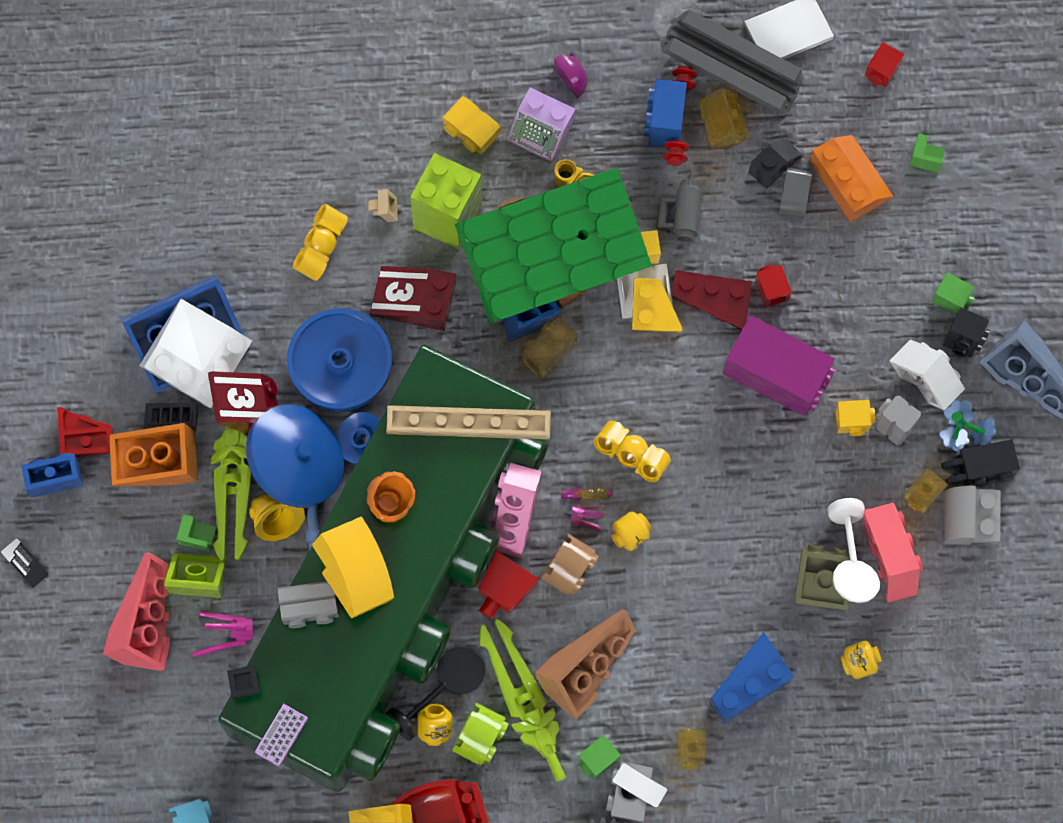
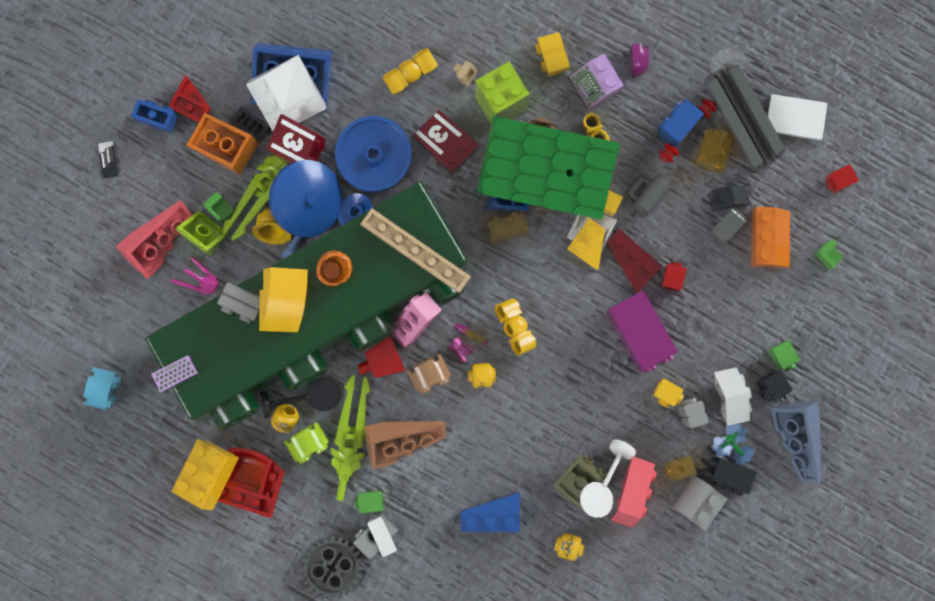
camera: 35 degrees right, 10 degrees up
black tile [227,665,261,700] -> none
clear yellow brick [676,729,706,771] -> none

